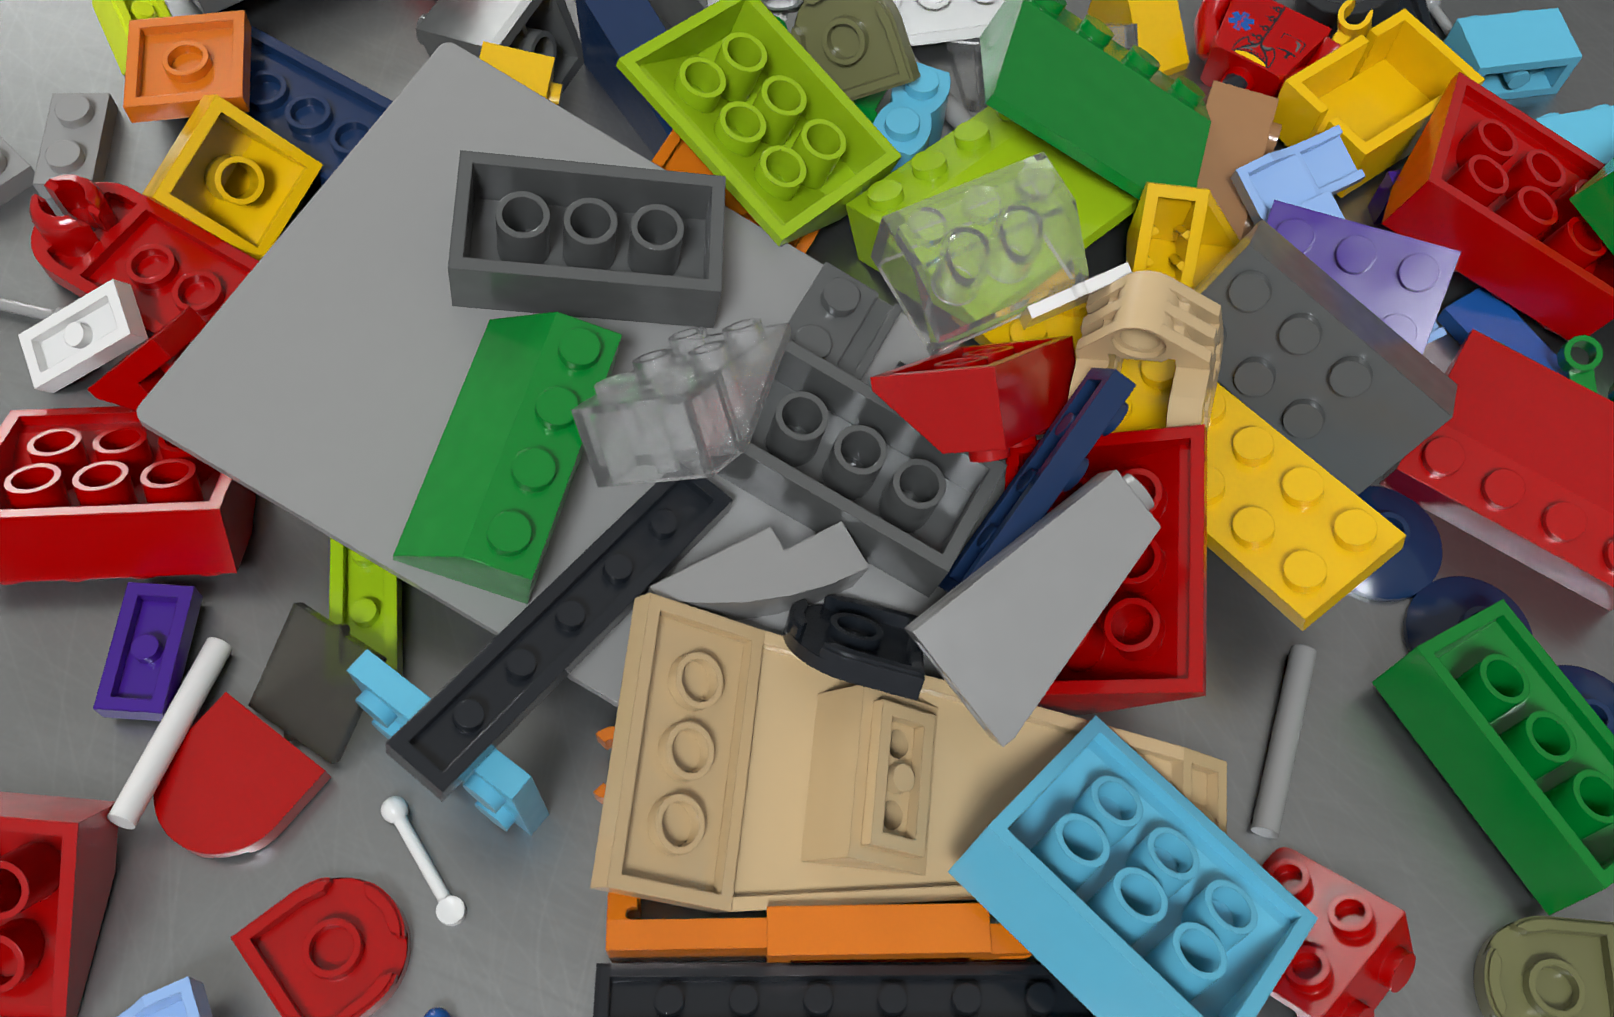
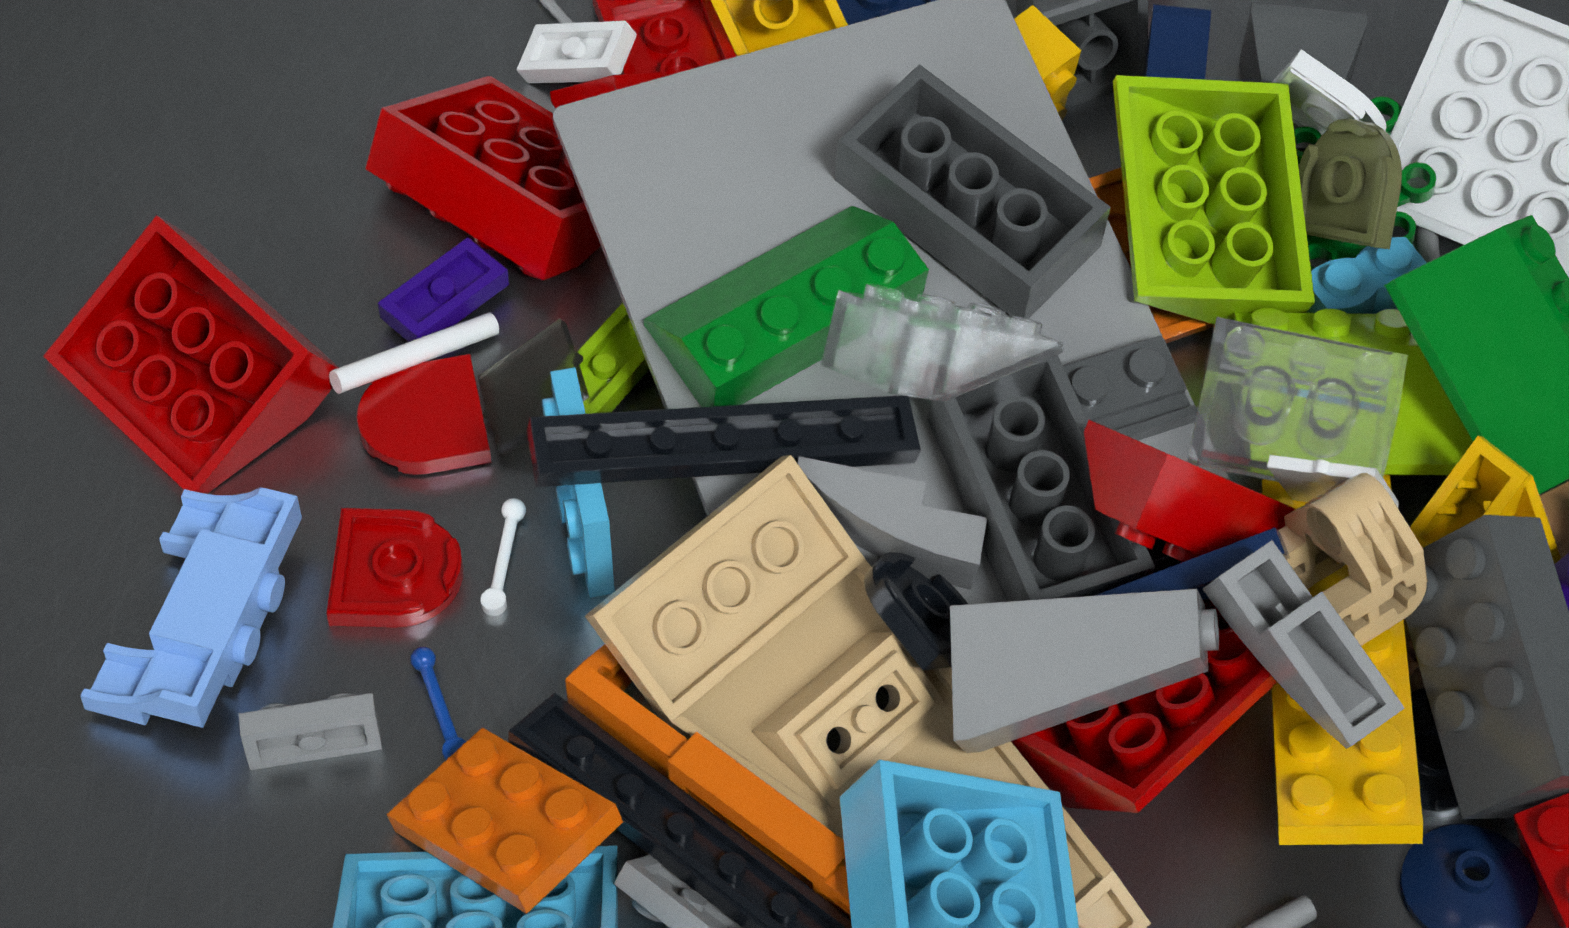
camera: 45 degrees right, 10 degrees down
none -> light grey slope [1203,540,1405,749]

